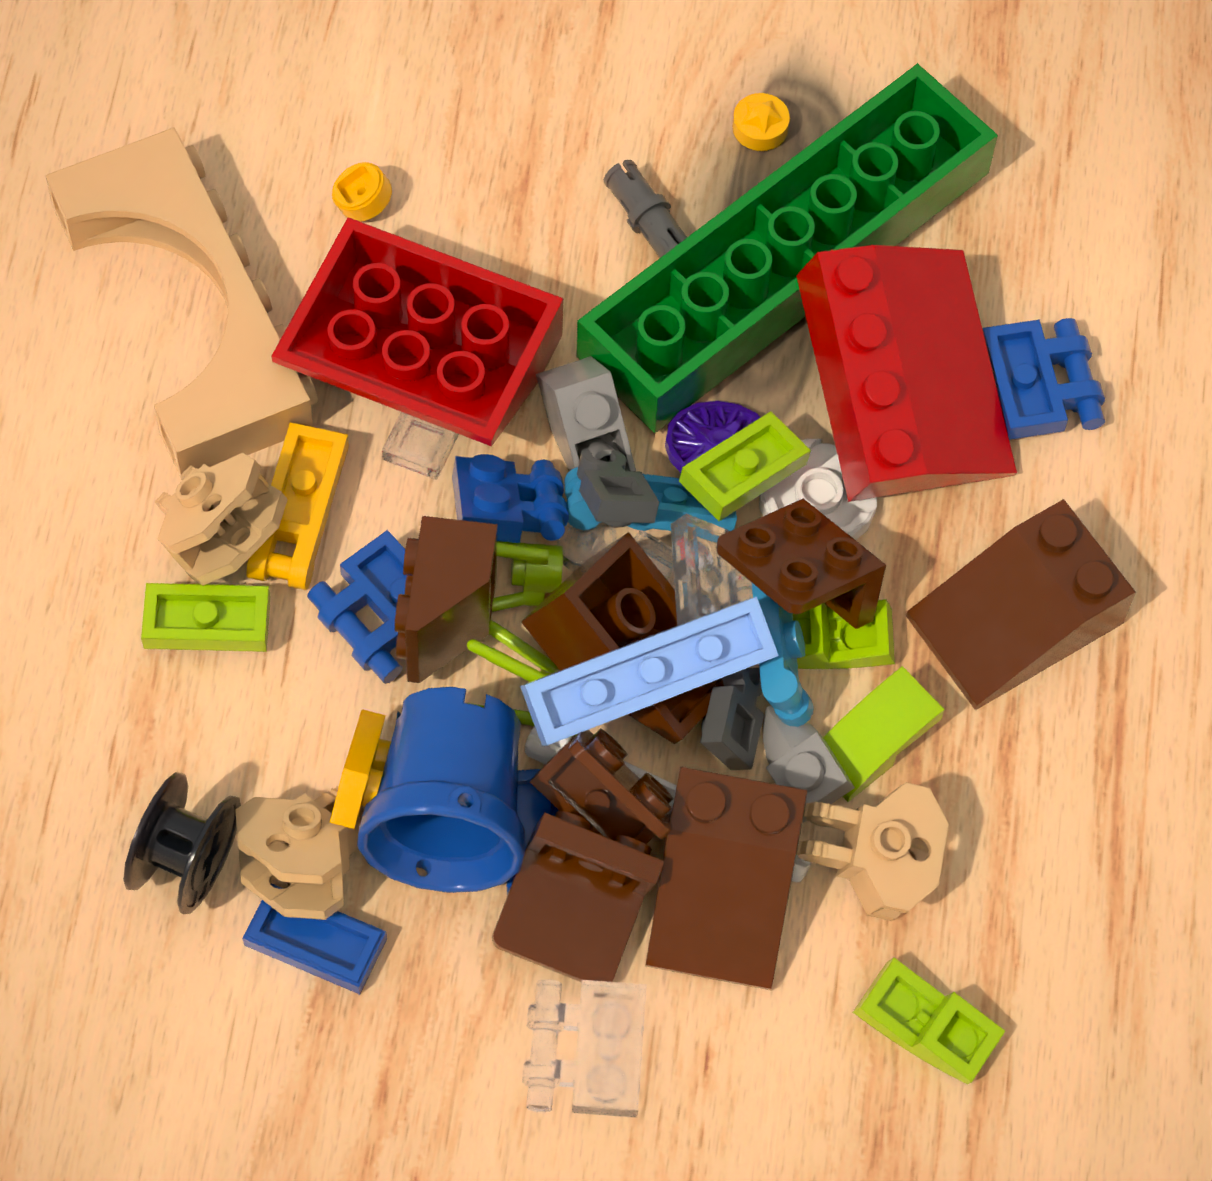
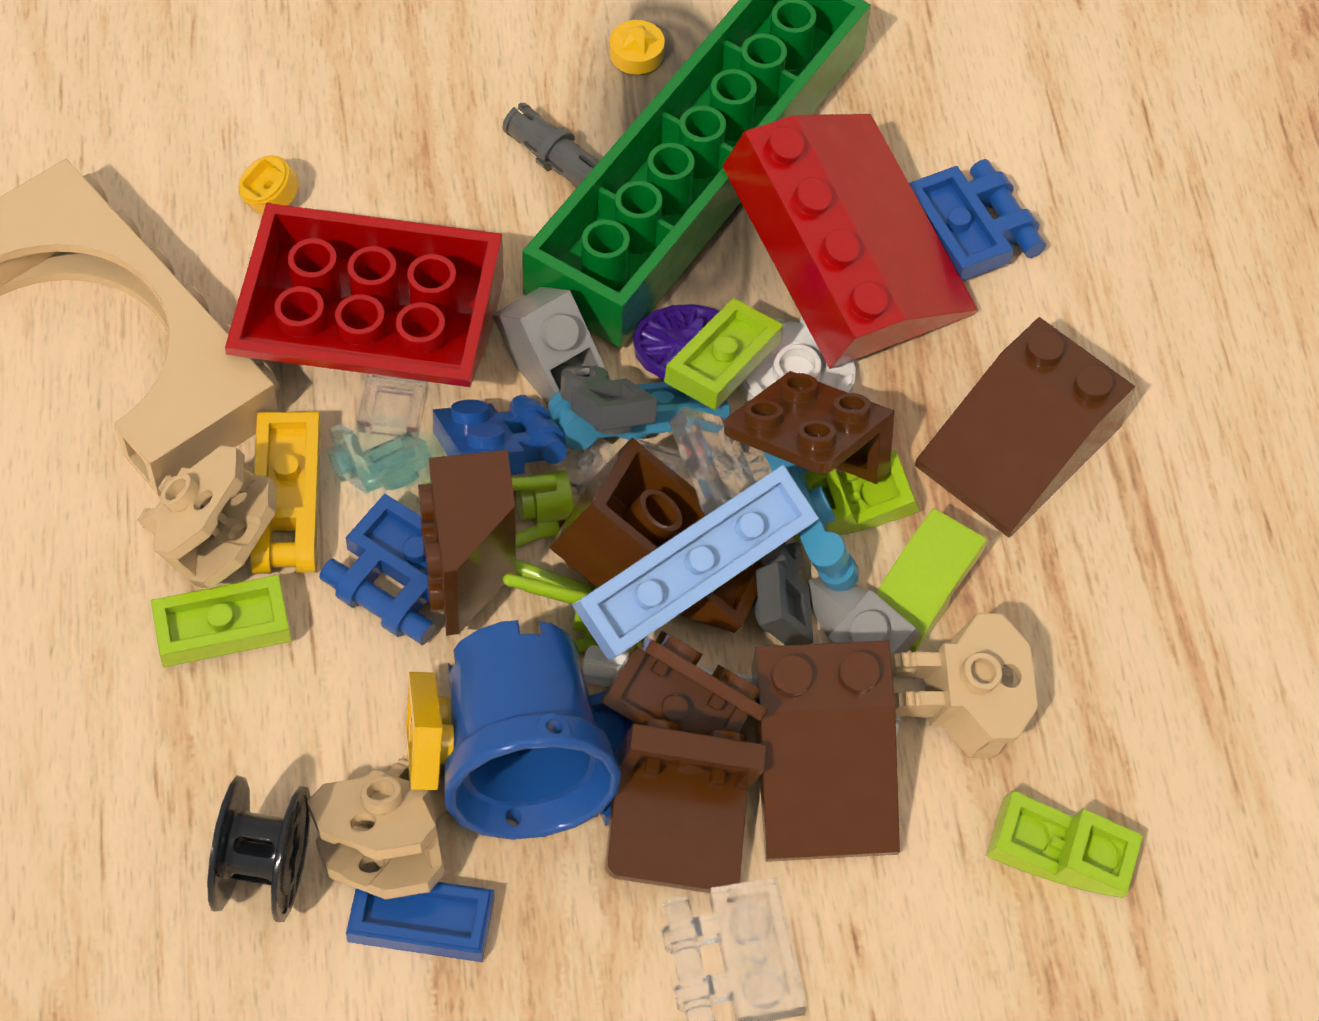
camera: 15 degrees left, 5 degrees down
none -> clear light blue bracket [327,424,431,494]

